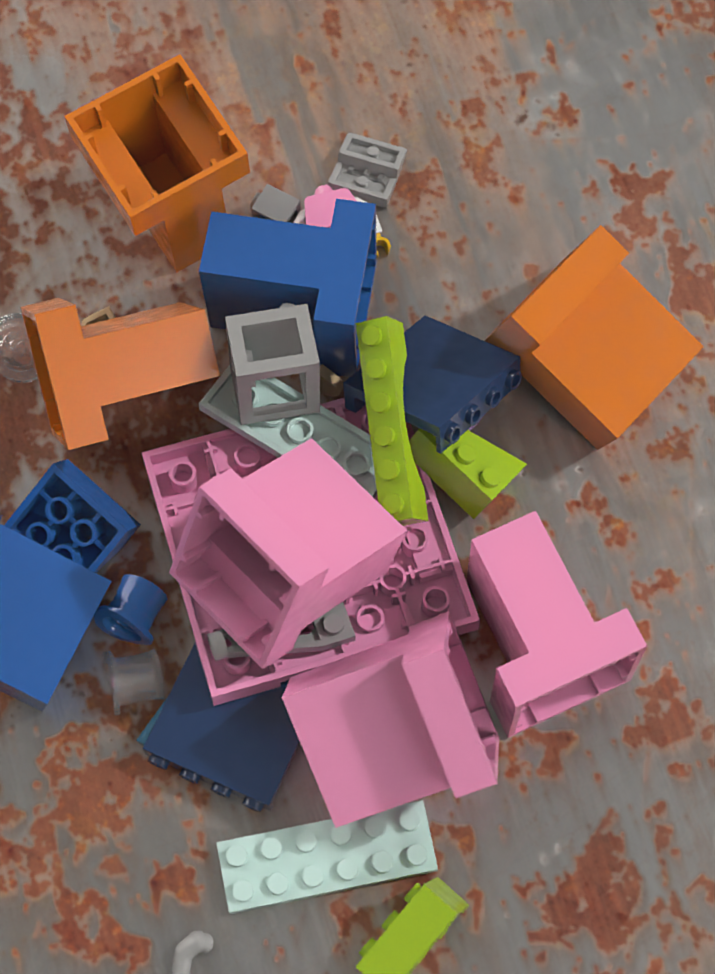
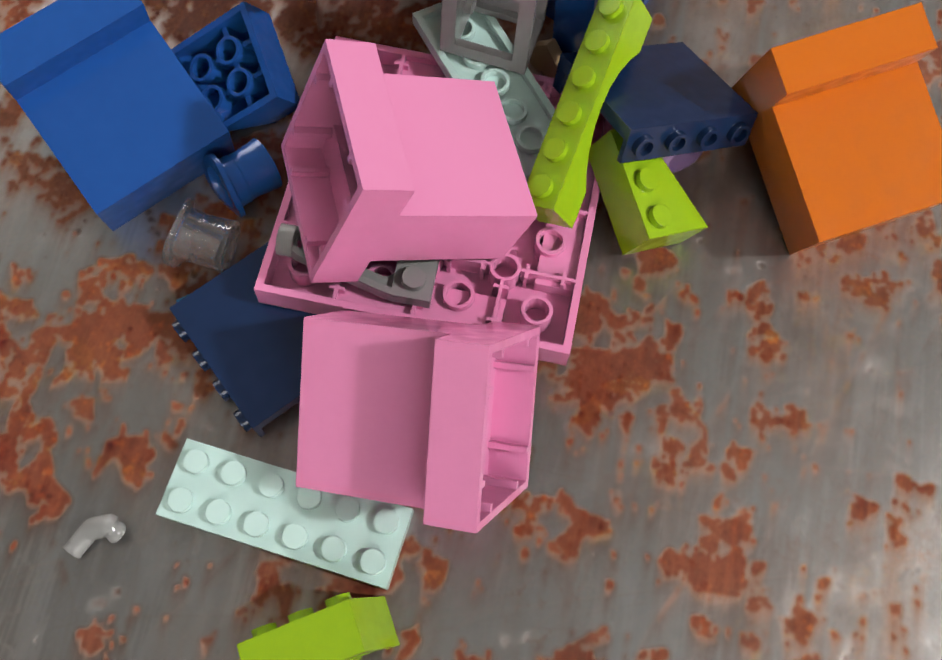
camera: 30 degrees right, 0 degrees up
bright pink piece [466,511,647,738] -> none

